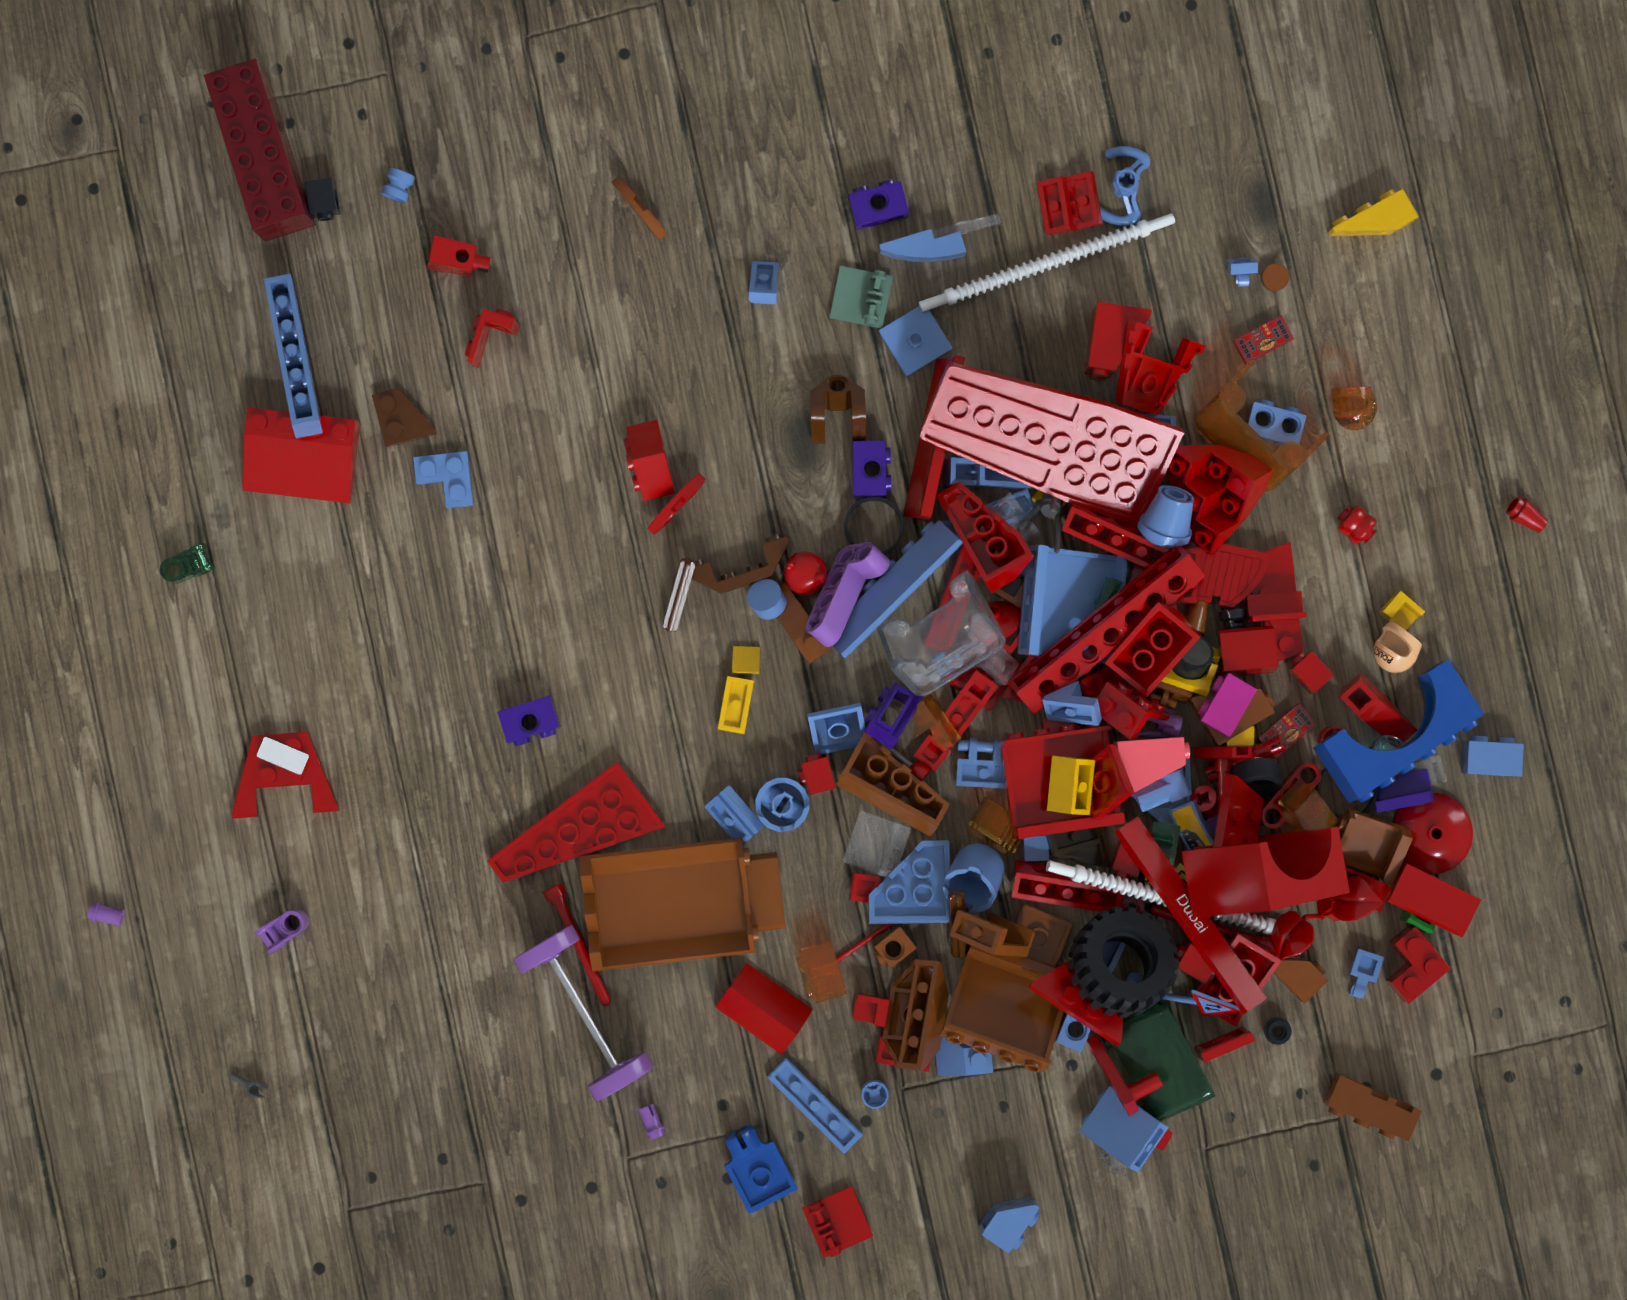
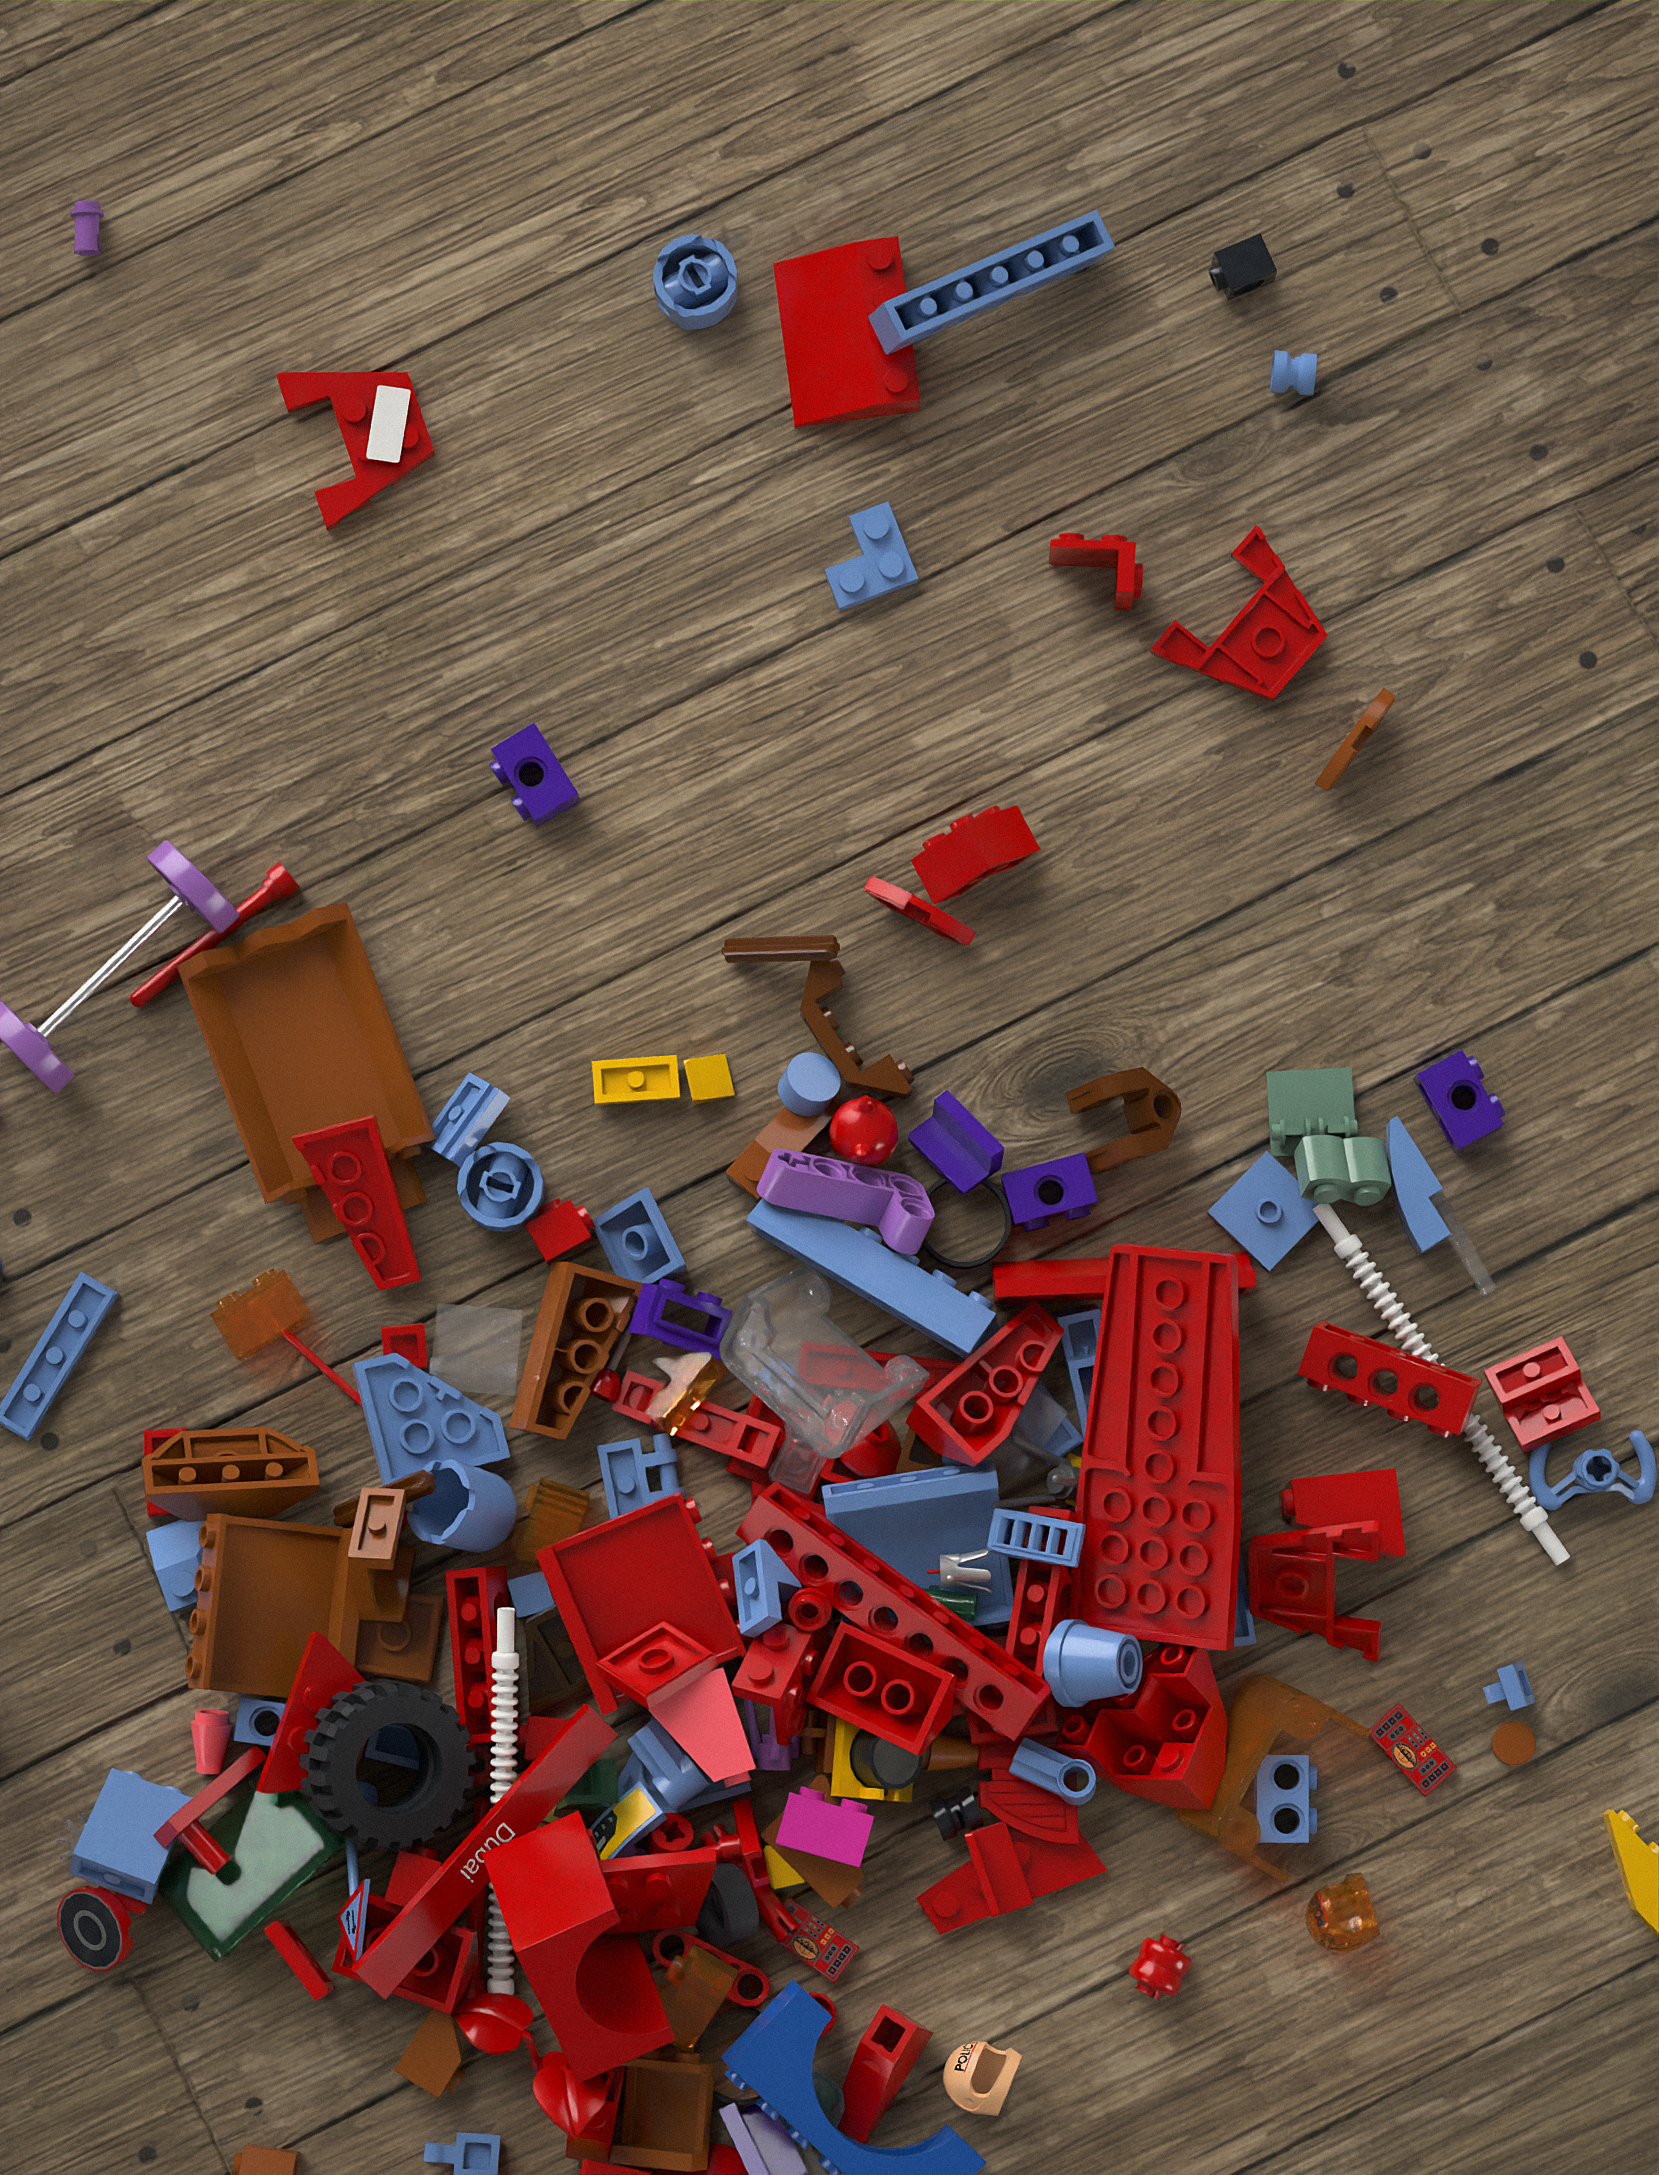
camera: 75 degrees right, 5 degrees down
clear green piece [159,543,216,584] -> none
dark red brick [203,58,316,242] -> none
medium lavender piece [254,909,309,955] -> none
reddish brown wing [372,388,437,448] -> none
red torso [427,235,491,277] -> none
red wing [487,762,667,883] -> none
red slope [715,963,813,1055] -> none
medium blue slope [749,261,779,304] -> none
red panel [853,992,890,1027] -> none
medium blue wheel [861,1079,889,1109] -> none
dark orange brick [873,925,917,968] -> none
yellow brick [1047,756,1095,815] -> none
red slope [1218,626,1279,677] -> none
black plate [1264,1017,1292,1045] -> none
red brick [1288,651,1334,694] -> none
yellow panel [1378,591,1425,630] -> none
none -> tile [57,1884,133,1971]
none -> coral cone [190,1709,234,1774]
none -> red wing [291,1114,422,1291]
none -> medium blue brick [653,234,738,330]
none -> red plate [788,1588,832,1631]
none -> dark purple panel [908,1090,1004,1196]
none -> flat silver piece [927,1549,992,1593]
none -> medium blue slope [987,1508,1086,1568]
none -> medium blue piece [1009,1737,1096,1805]
none -> red wing [1150,525,1328,702]
none -> sand green brick [1294,1135,1391,1206]
none -> red brick [1297,1320,1482,1437]

